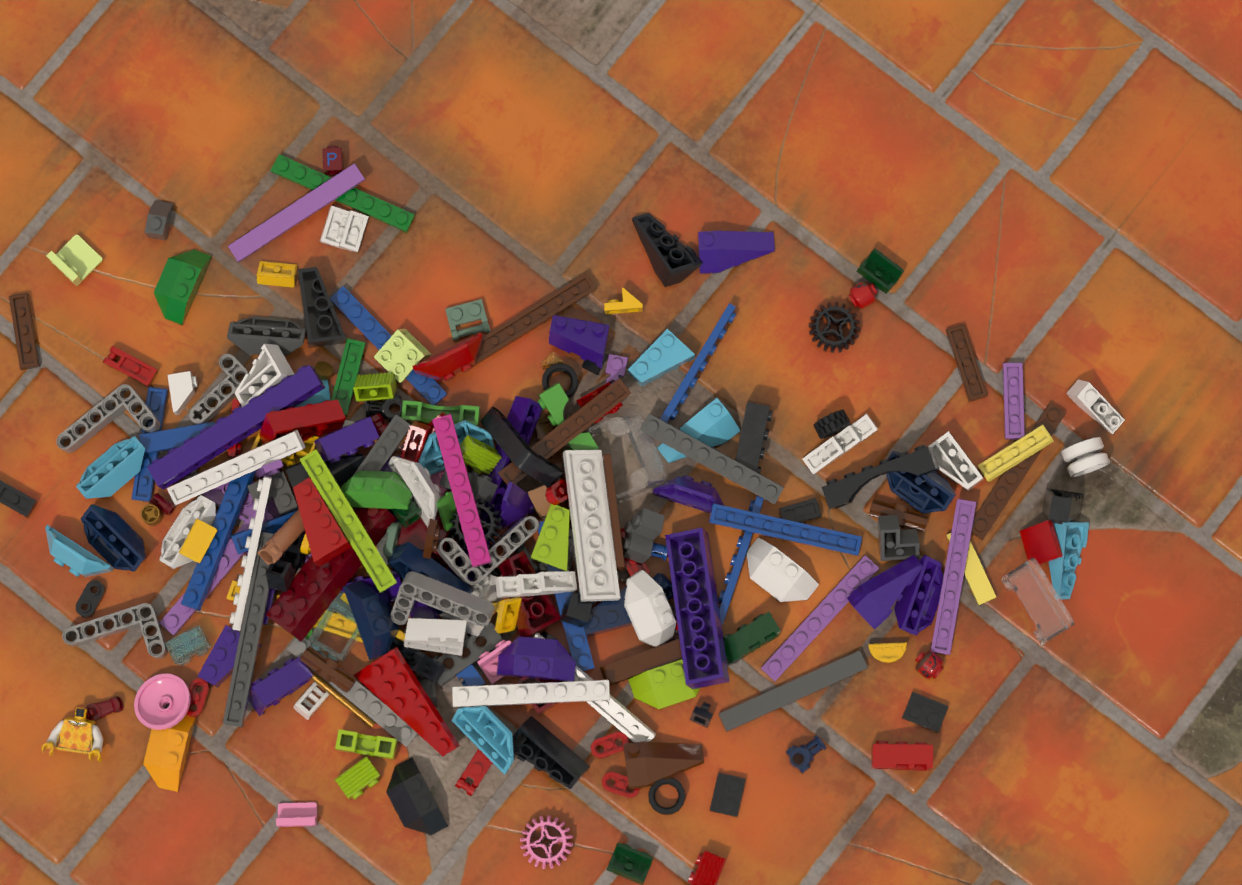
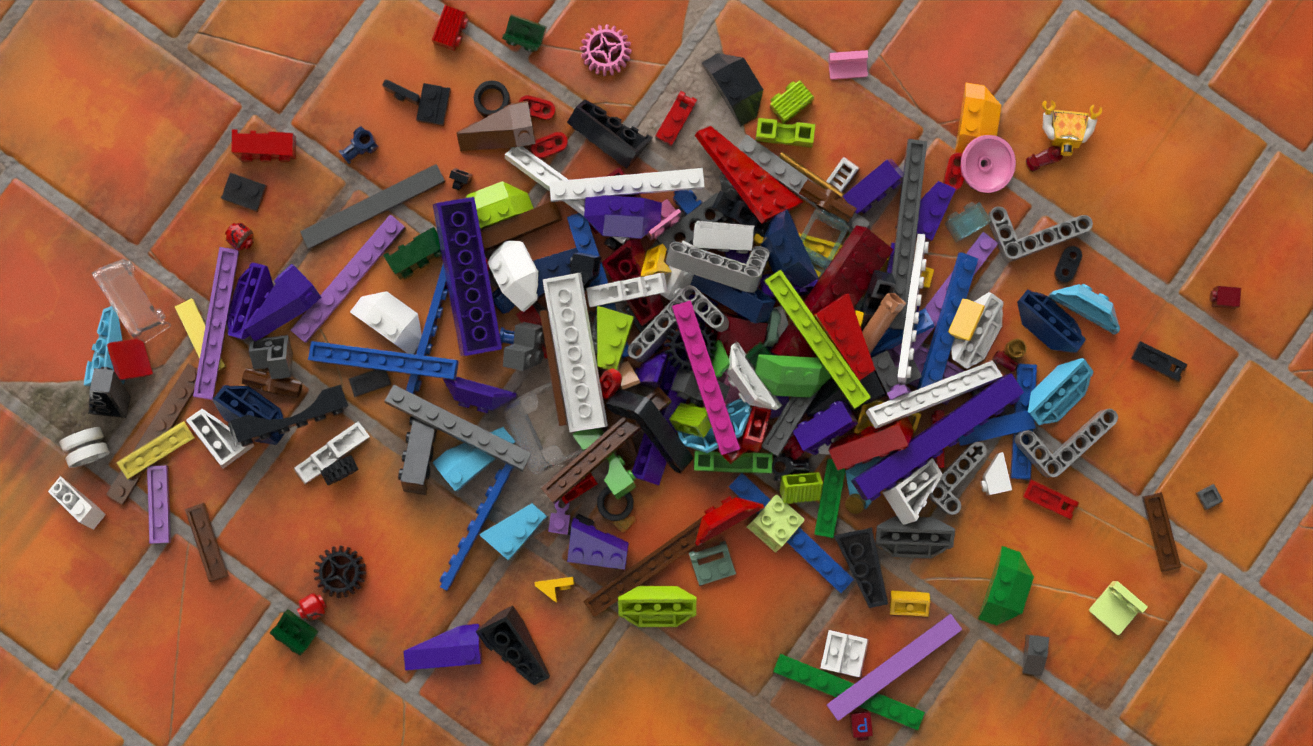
camera: 175 degrees right, 5 degrees up
reddish brown wing [423,519,440,559] -> none
medium azure wedge [451,706,514,775] -> none
yellow plate [868,642,907,663] -> none
none -> black plate [382,79,420,105]
none -> lime wedge [618,586,697,627]

